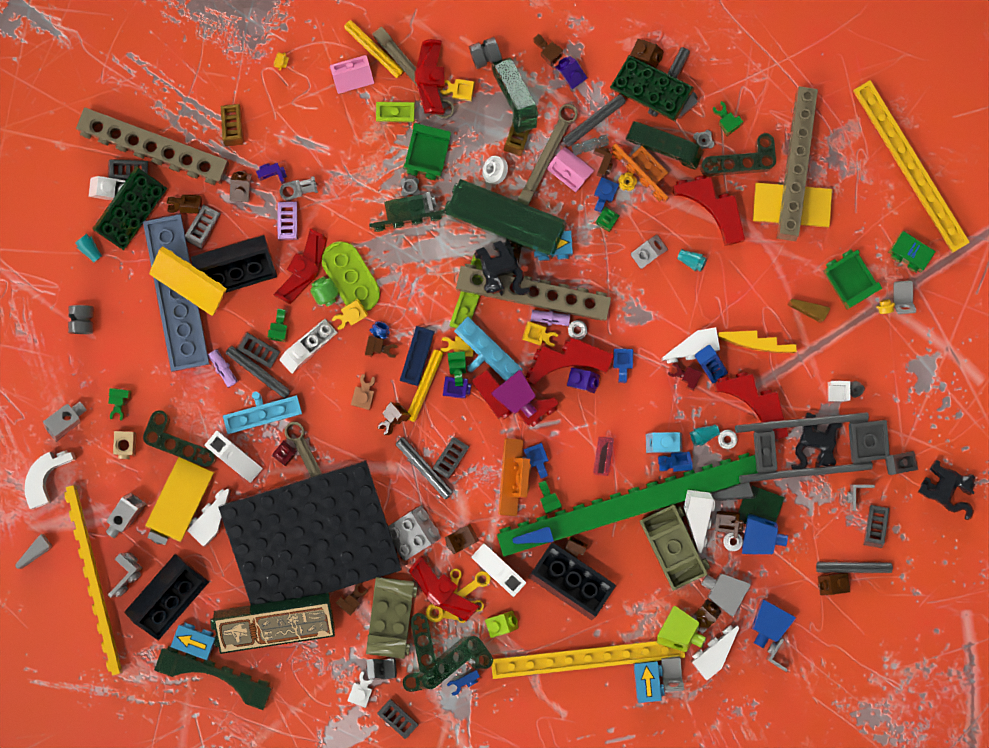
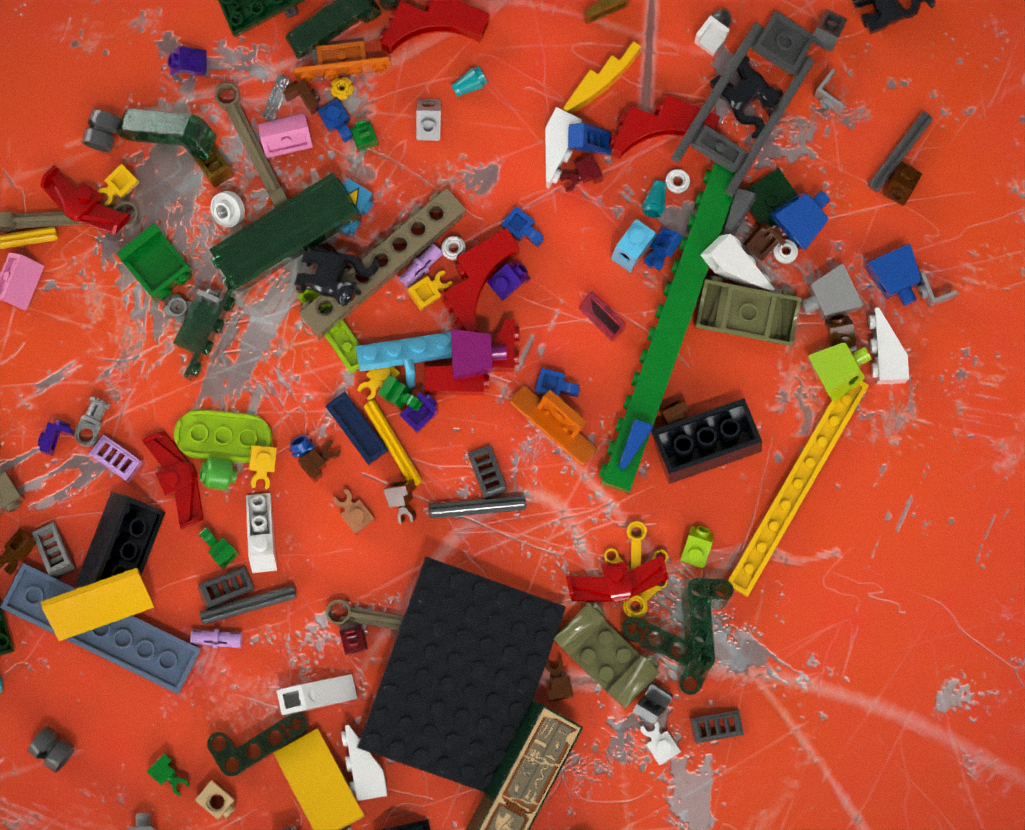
camera: 50 degrees left, 5 degrees down
medium azure plate [223,391,302,434] -> none
bracket [230,171,252,202] -> none
lime plate [376,102,415,123] -> none
light grey bracket [388,505,442,561] -> none
reddish brown bracket [445,524,479,554] -> none
blue plate [447,669,480,696] -> none
white slope [471,543,526,597] -> none
reddish brown piece [533,34,563,66] -> none
green piece [538,480,562,514] -> none
dark grey axle [562,94,626,147] -> none
dark azure brick [633,661,665,703] -> none
light grey bracket [661,656,684,692] -> none
dark grey slope [863,505,889,548] -> none

